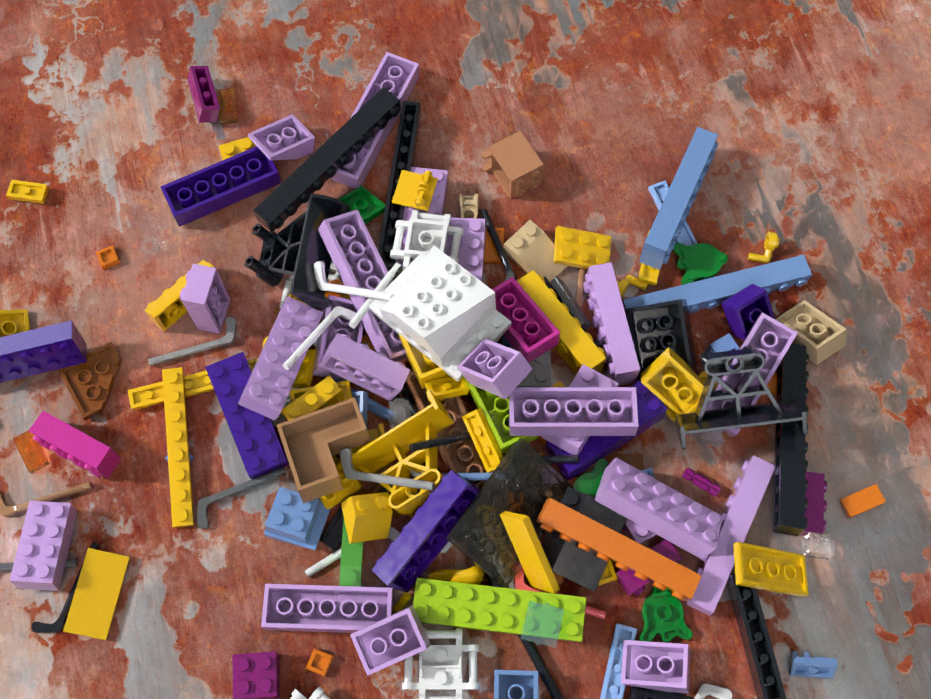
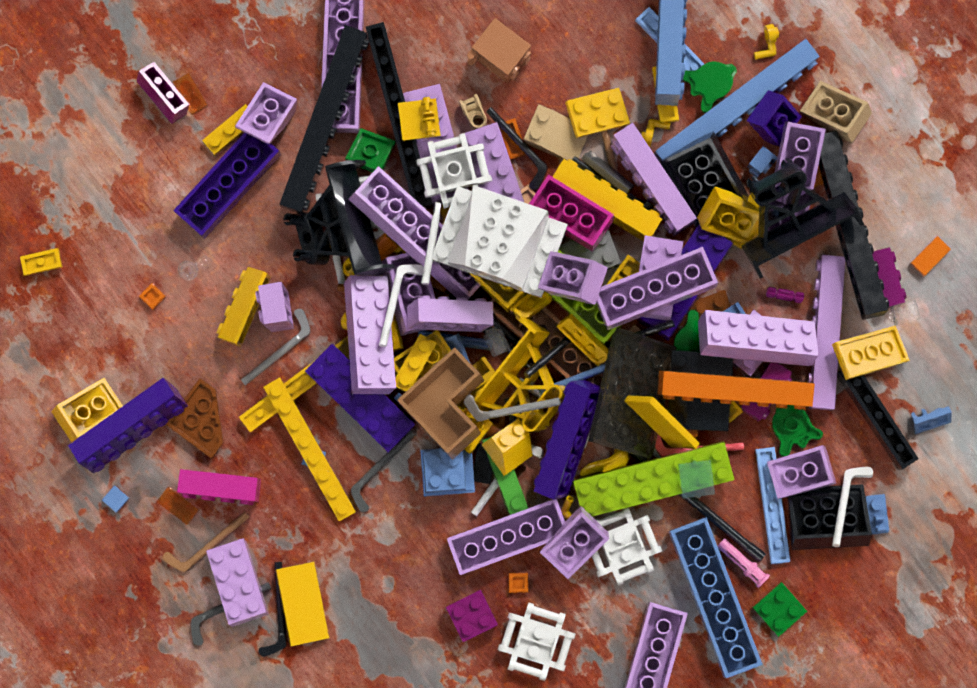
camera: 25 degrees left, 15 degrees up
white piece [313,261,394,301] -> none

